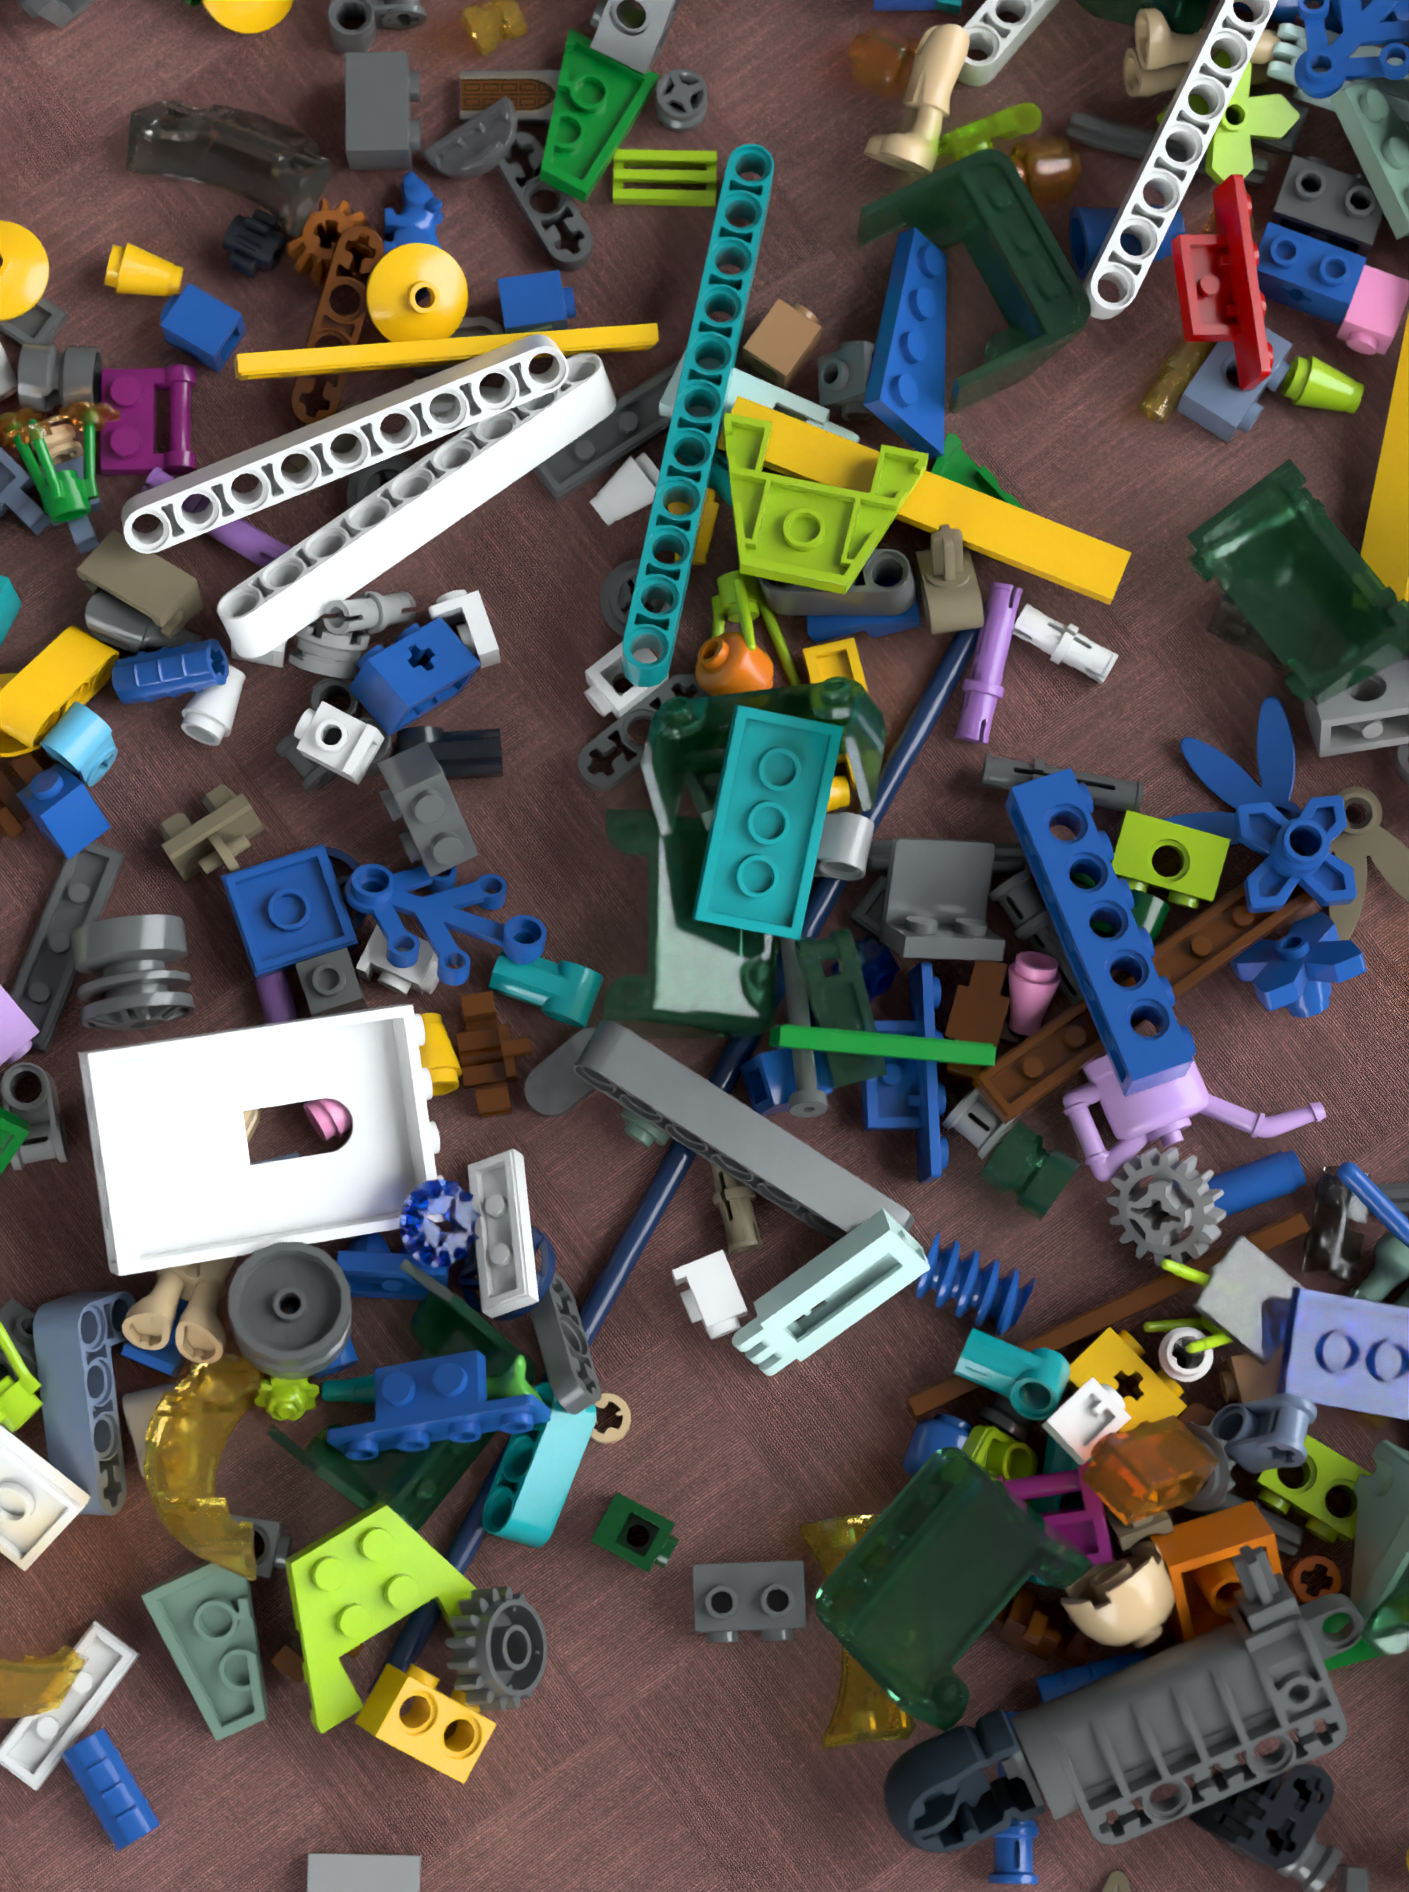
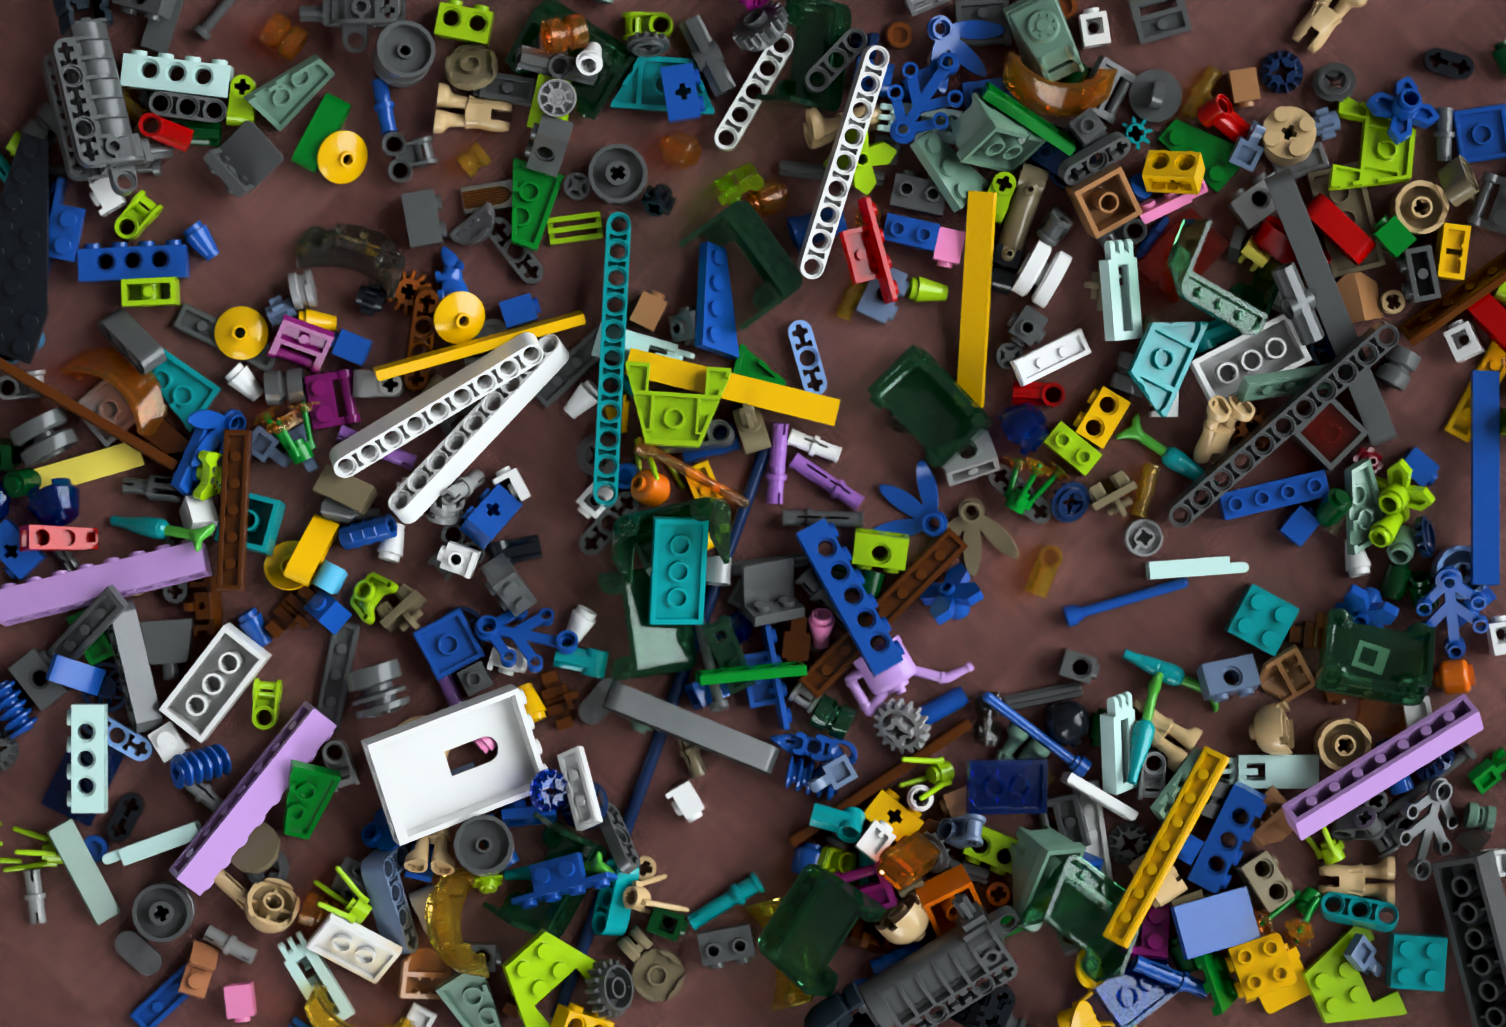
camera: 10 degrees left, 10 degrees up
light aqua hinge [732,1208,930,1376] -> none
tan piece [864,24,969,175] -> none
clear smoke piece [1191,1234,1312,1366] -> none
blue plant [1234,795,1357,913] -> none
none -> sand blue gear [264,295,297,326]
none -> magenta plate [267,314,335,374]
none -> light grey wheel [288,269,318,310]
none -> lime piece [350,572,399,625]
none -> light grey piece [353,370,405,398]
none -> blue plate [361,807,399,851]
none -> medium nougat slope [398,948,452,1000]
none -> white cone [566,604,597,644]
none -> dark grey wheel [588,144,648,205]
none -> dark tan wheel [617,924,654,962]
none -> blue tile [618,462,640,490]
none -> tan plant [622,874,689,915]
none -> dark tan tile [631,948,684,1002]
none -> clear orange piece [633,434,750,508]
none -> black gear [641,184,677,217]
none -> teal pin [687,871,766,930]
none -> blue animal [770,732,858,765]
none -> light blue beam [788,320,827,395]
none -> medium lavender pin [788,452,865,511]
none -> sand blue plate [807,753,858,793]

